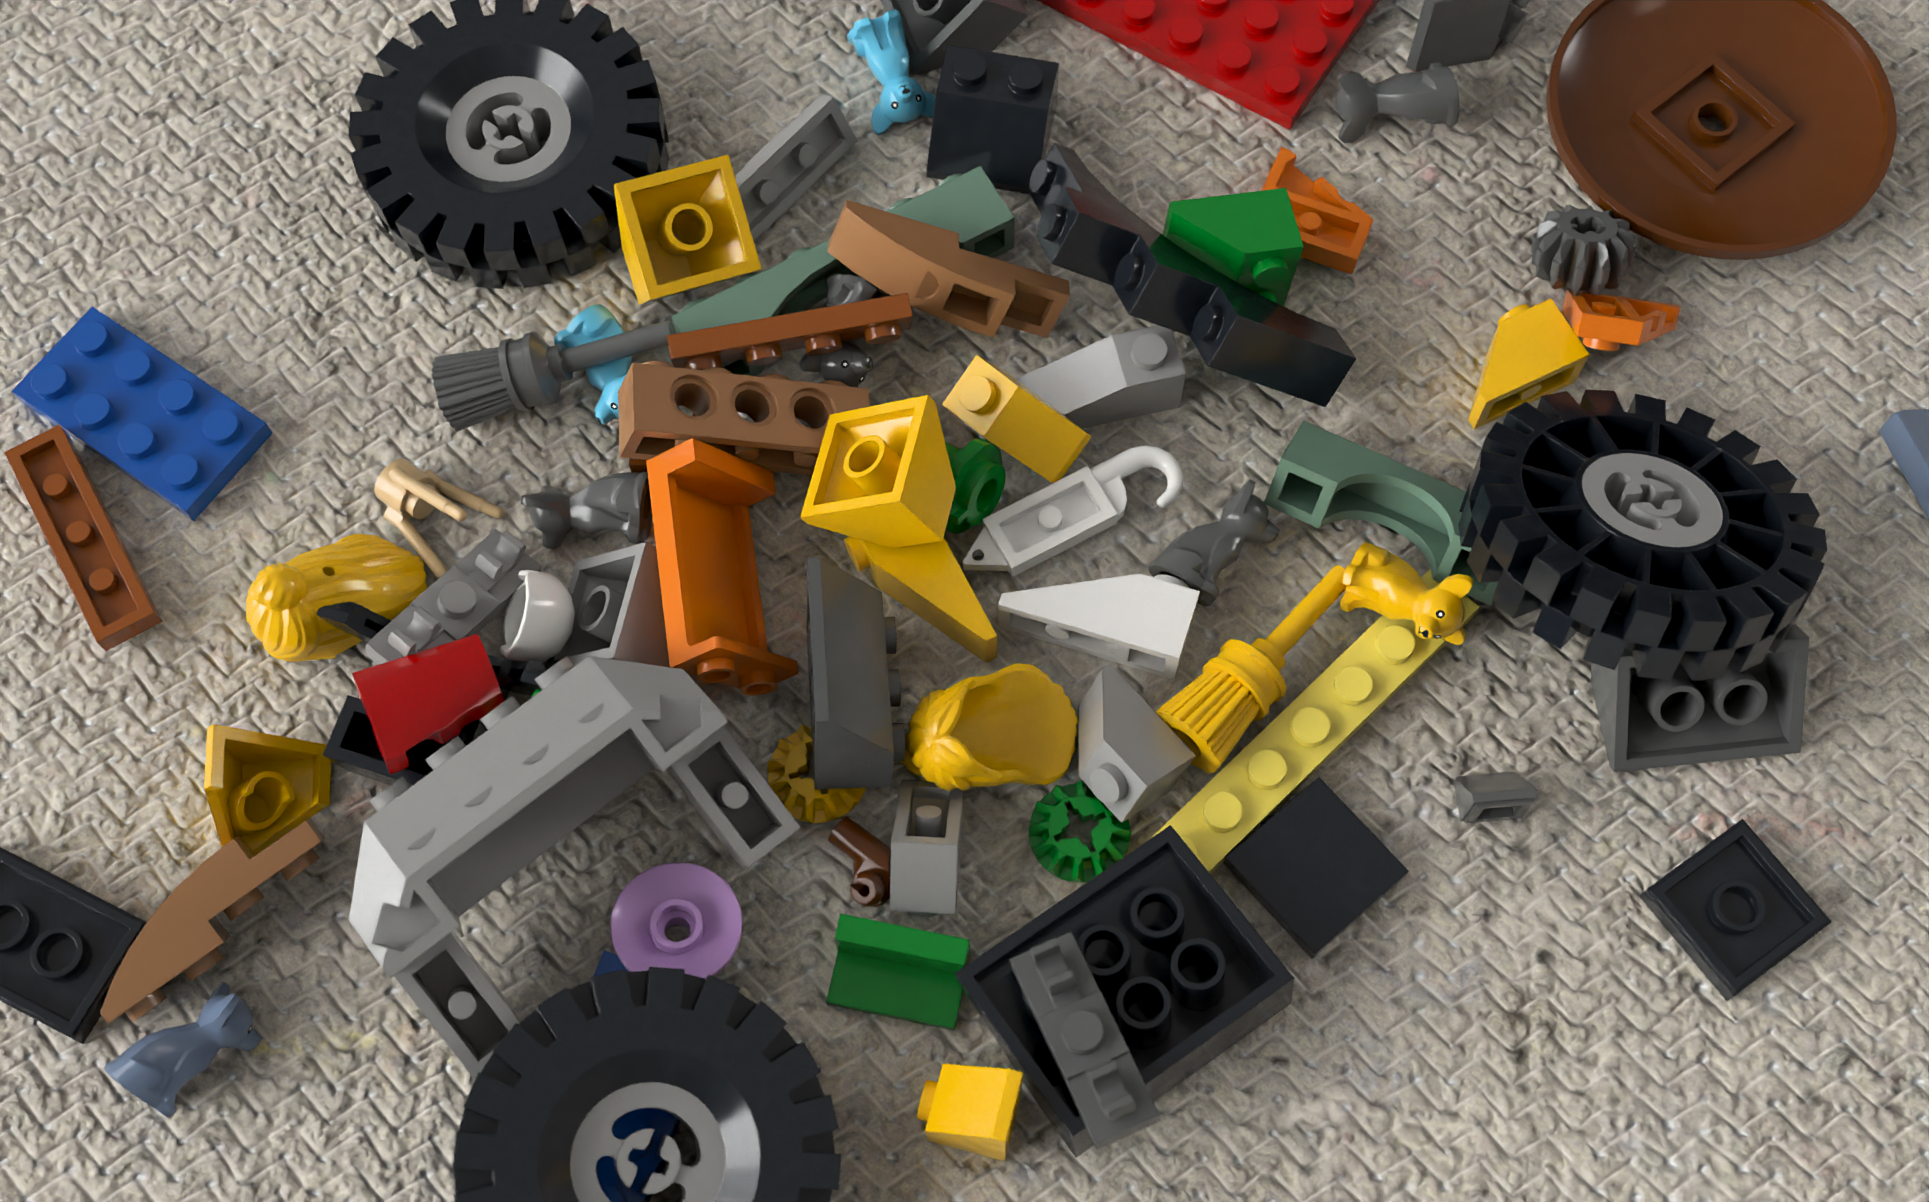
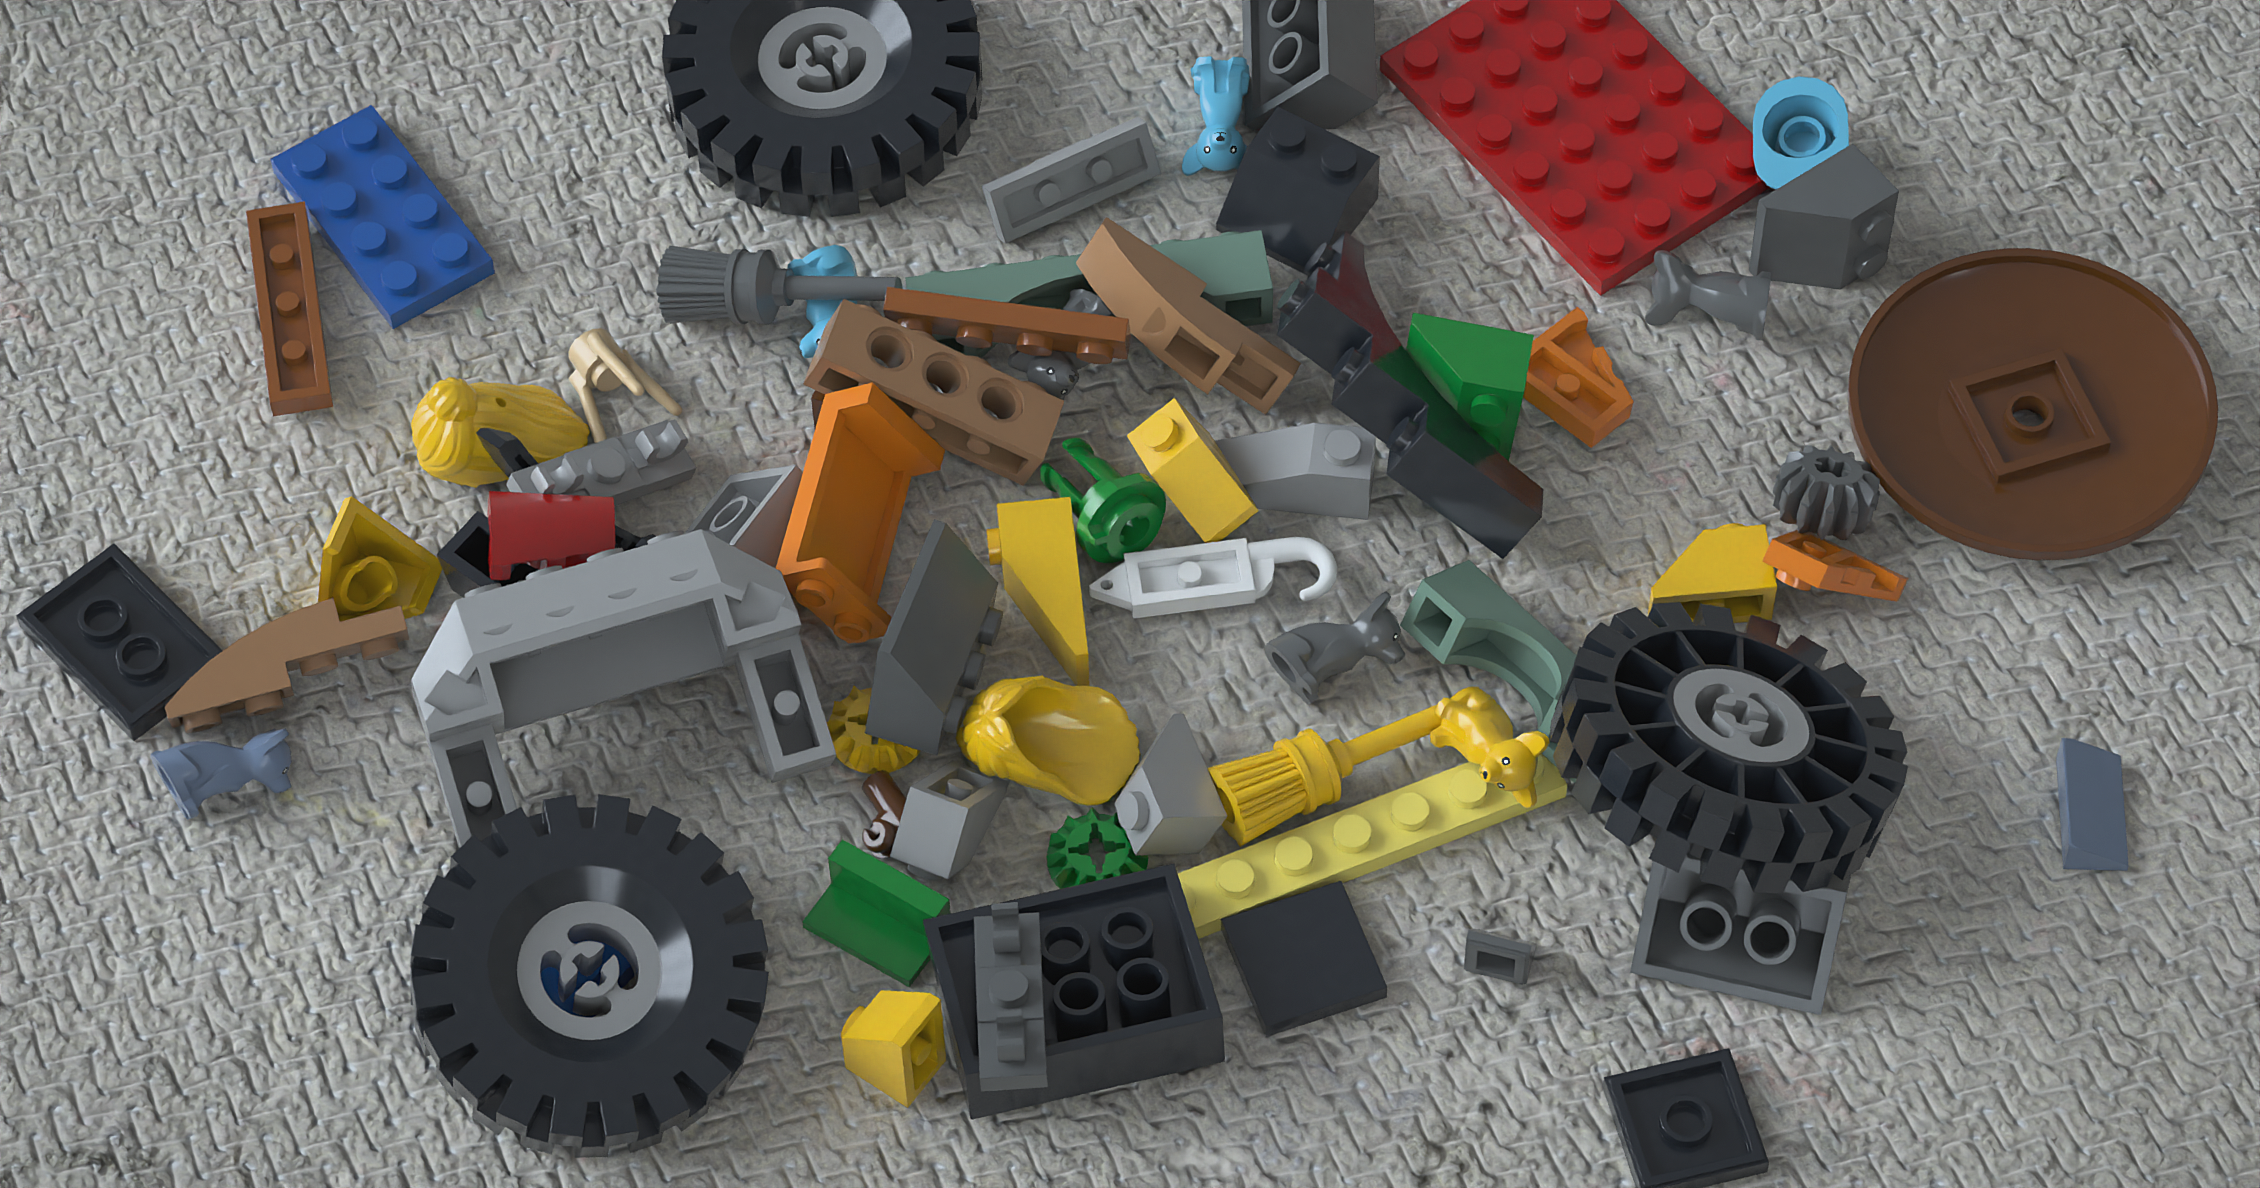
camera: 20 degrees right, 10 degrees down
white hair [499,570,575,663] -> none
dark grey animal [521,472,652,549] -> none
lavender dish [610,862,742,978] -> none
yellow slope [614,155,762,305] -> none
yellow slope [800,395,956,548] -> none
white slope [998,574,1200,680] -> none

